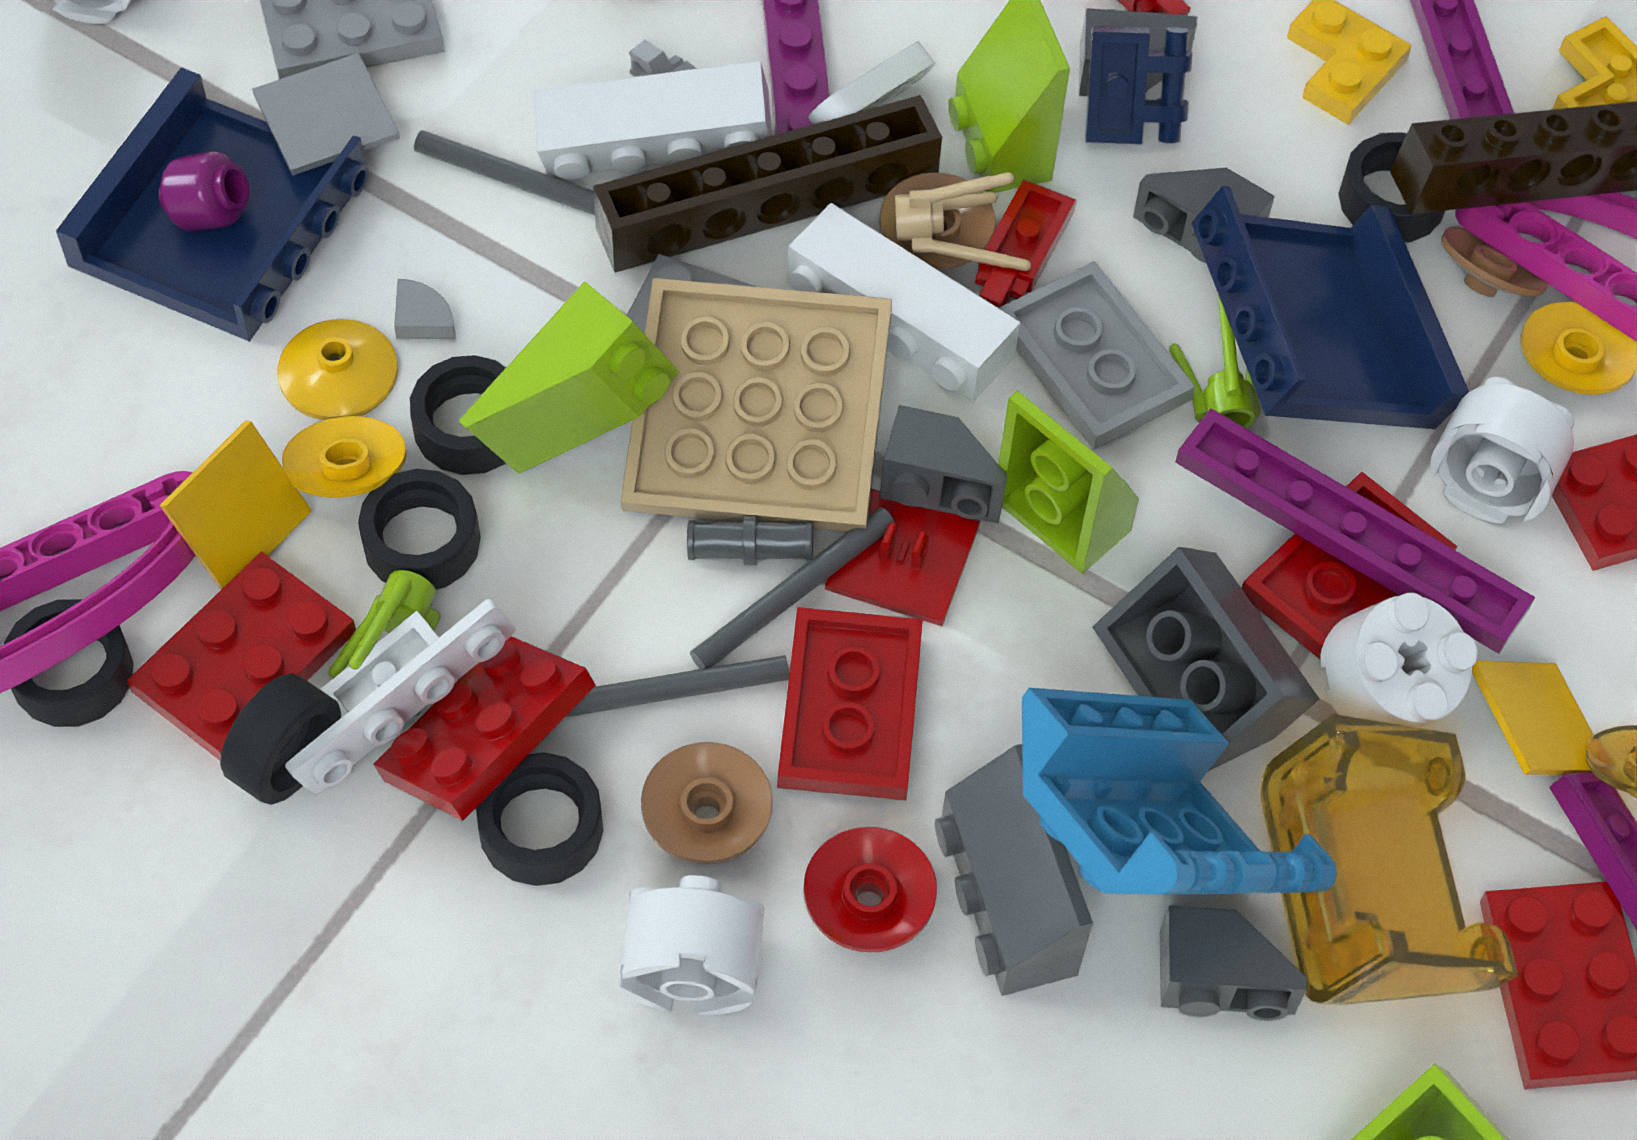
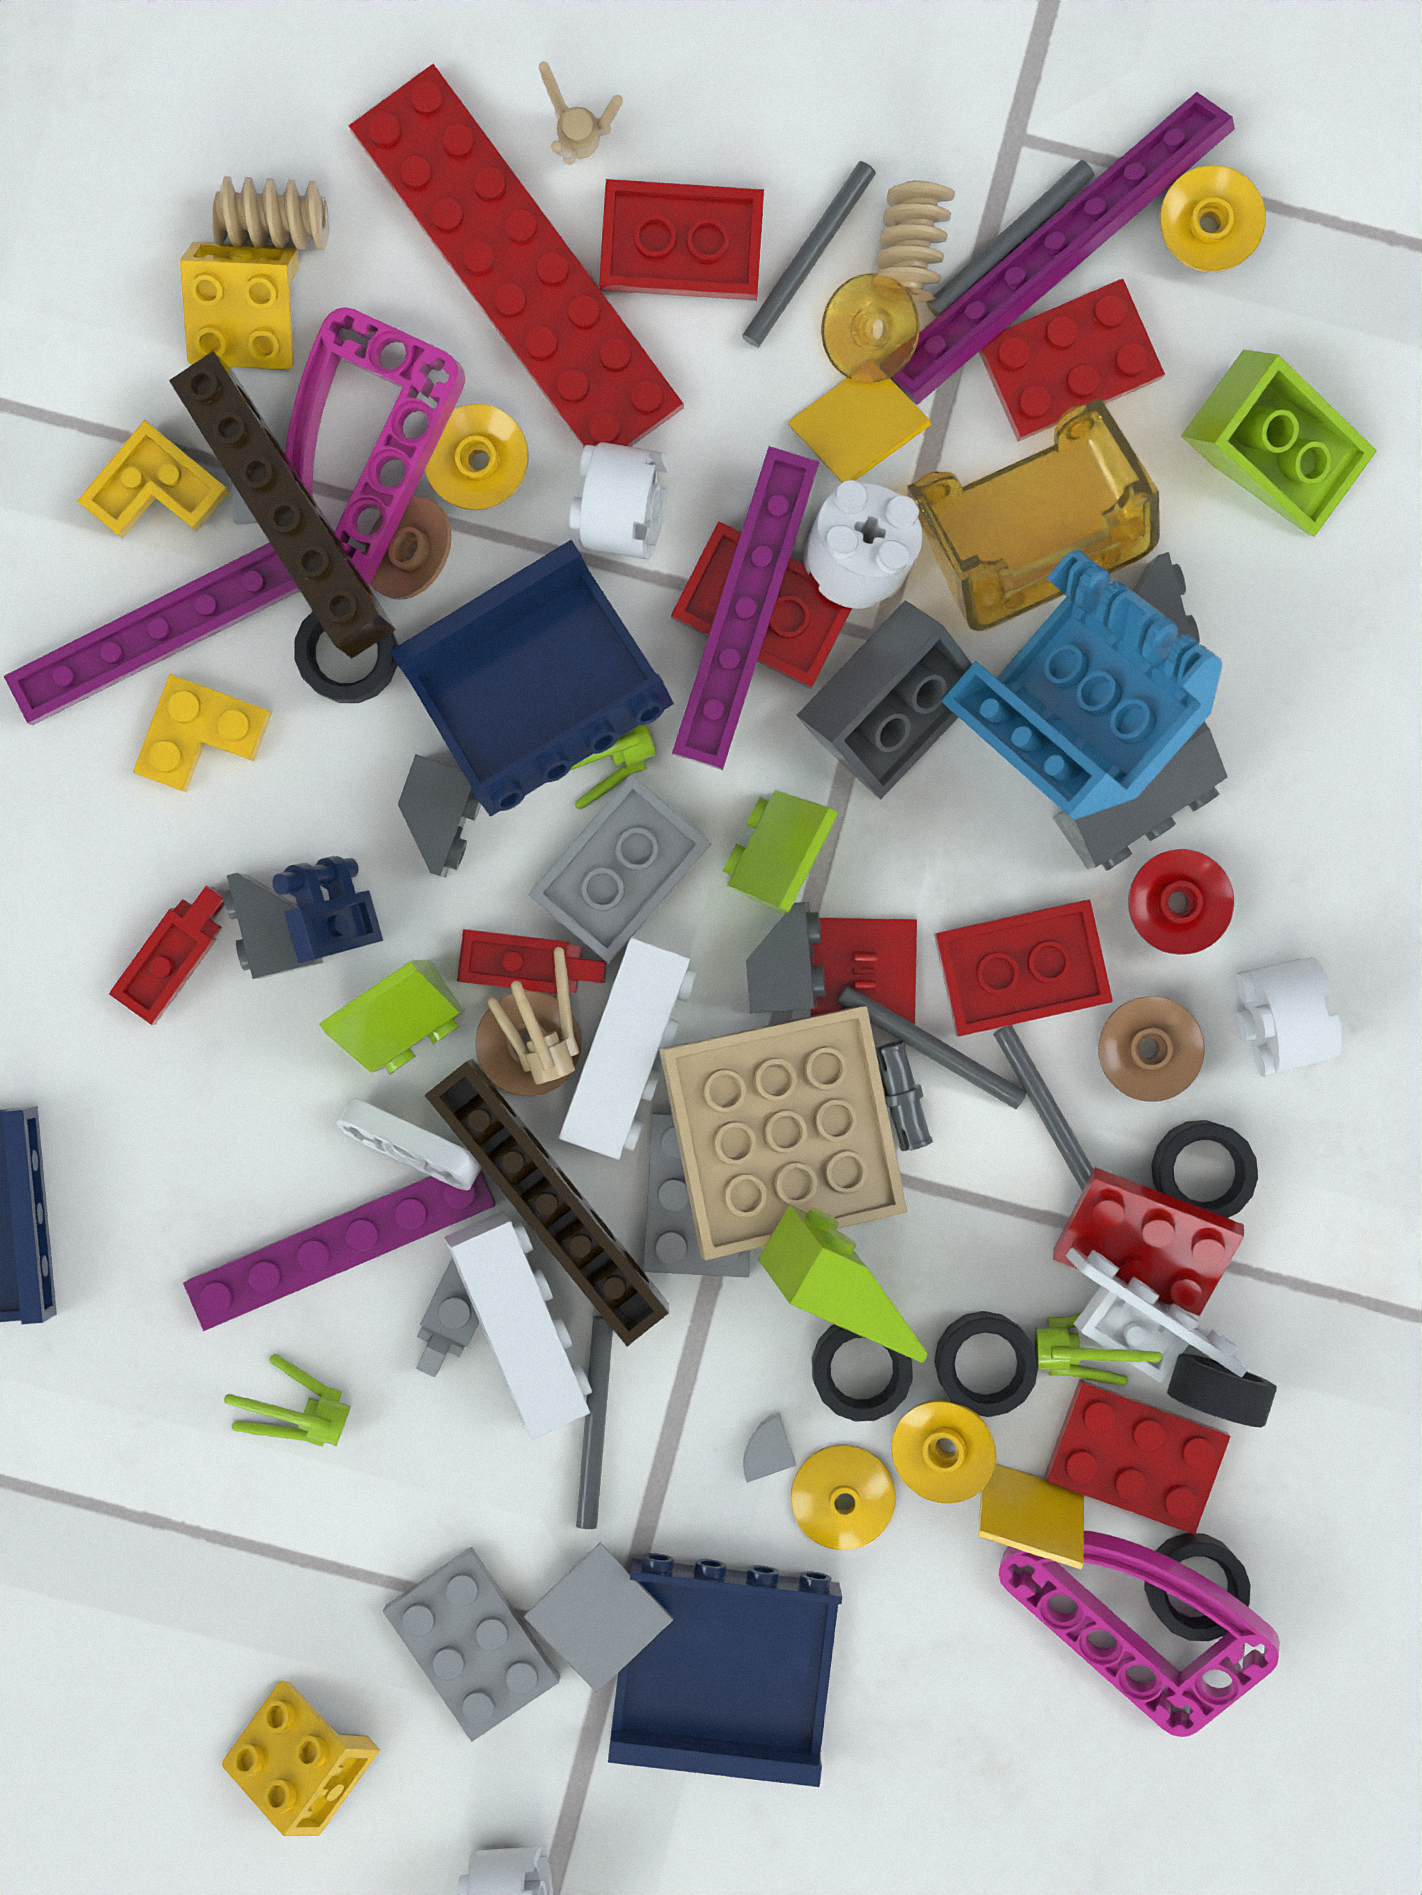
camera: 105 degrees left, 30 degrees up
magenta head [159,151,250,232] -> none

